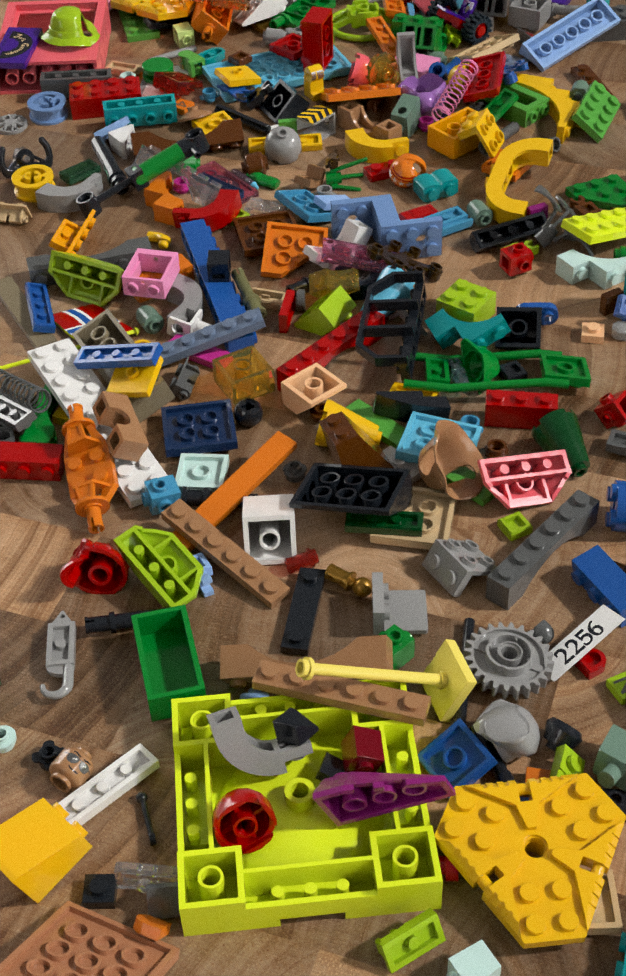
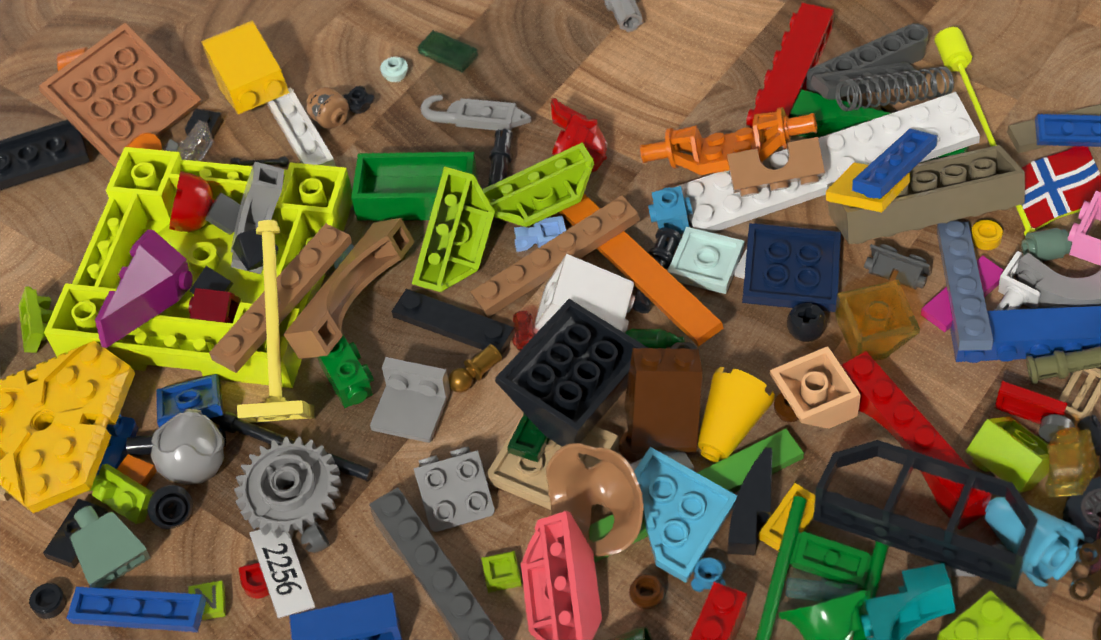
camera: 110 degrees right, 10 degrees up
none -> dark grey tile [205,193,240,235]
none -> lime wedge [412,166,495,292]
none -> green piece [625,328,685,349]

